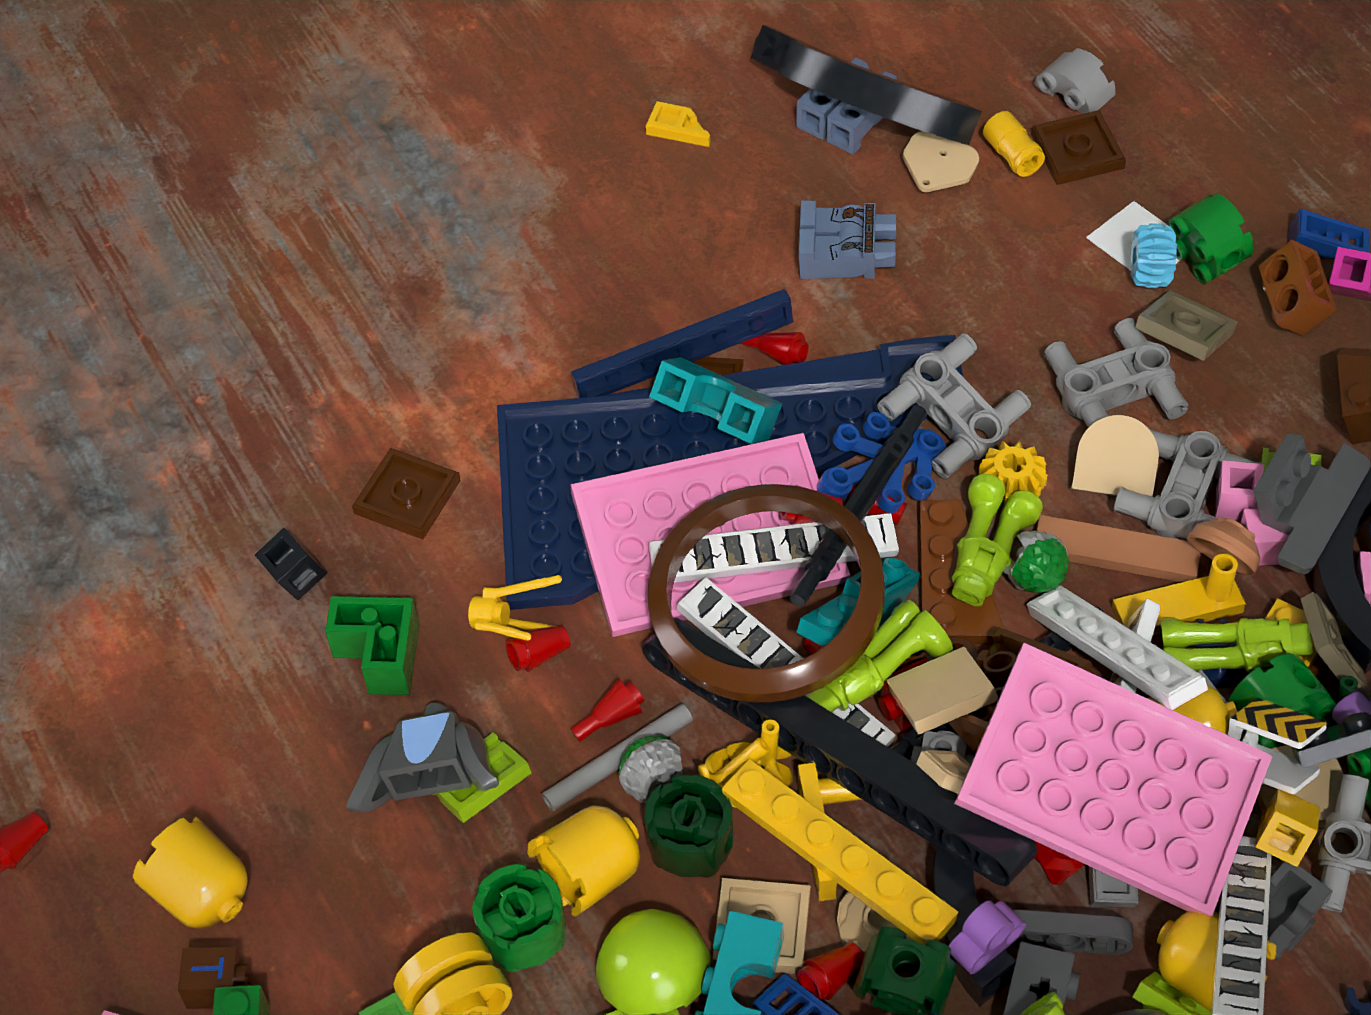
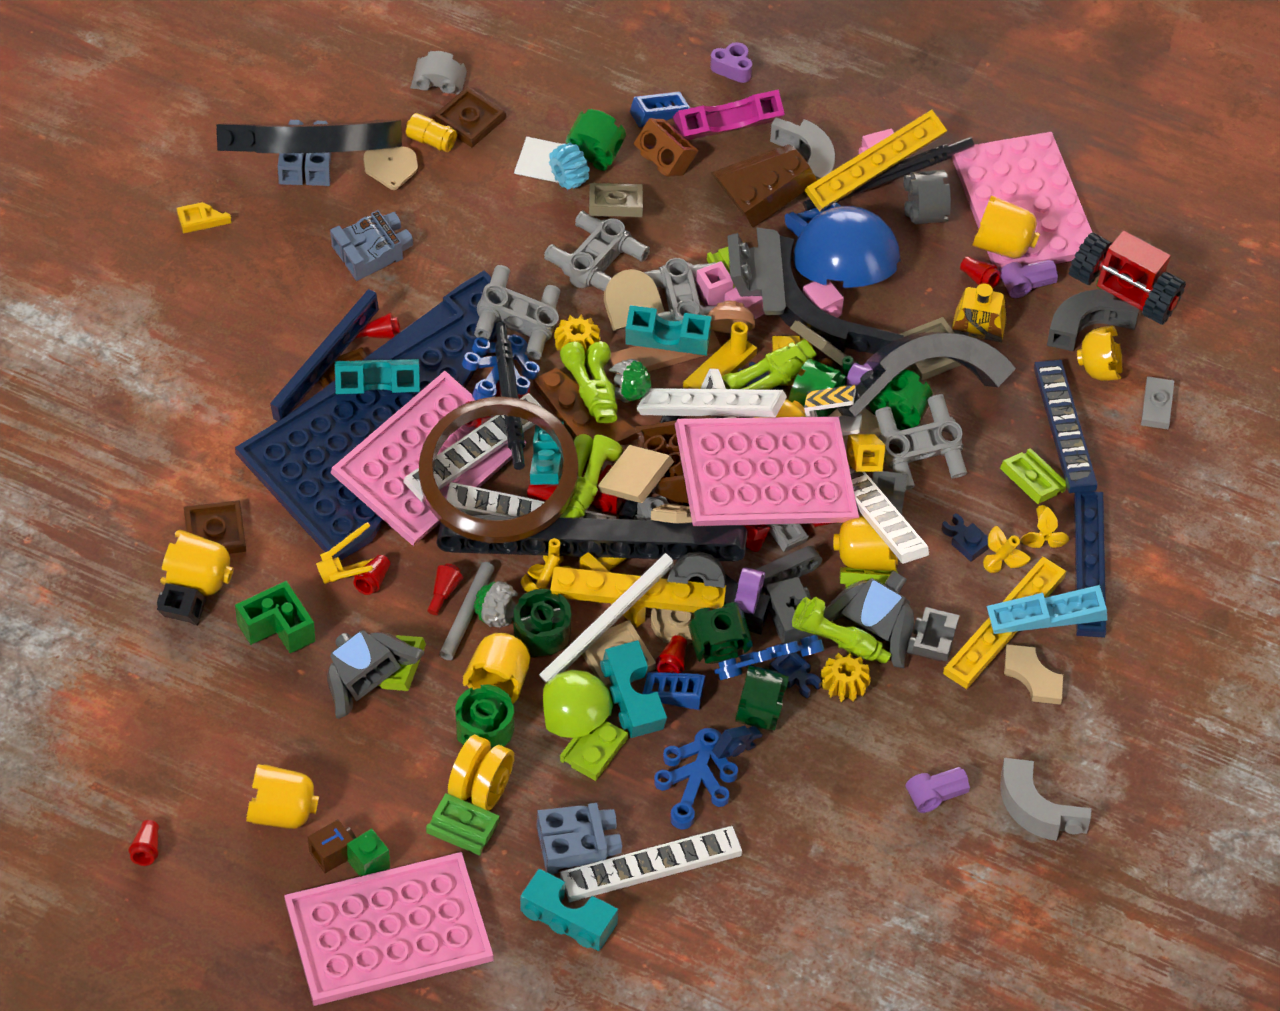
camera: 40 degrees left, 0 degrees up
none -> yellow cylinder [161,530,234,596]
none -> white tile [539,553,674,683]
none -> teal arch [626,305,712,356]
none -> dark grey cylinder [667,551,726,588]

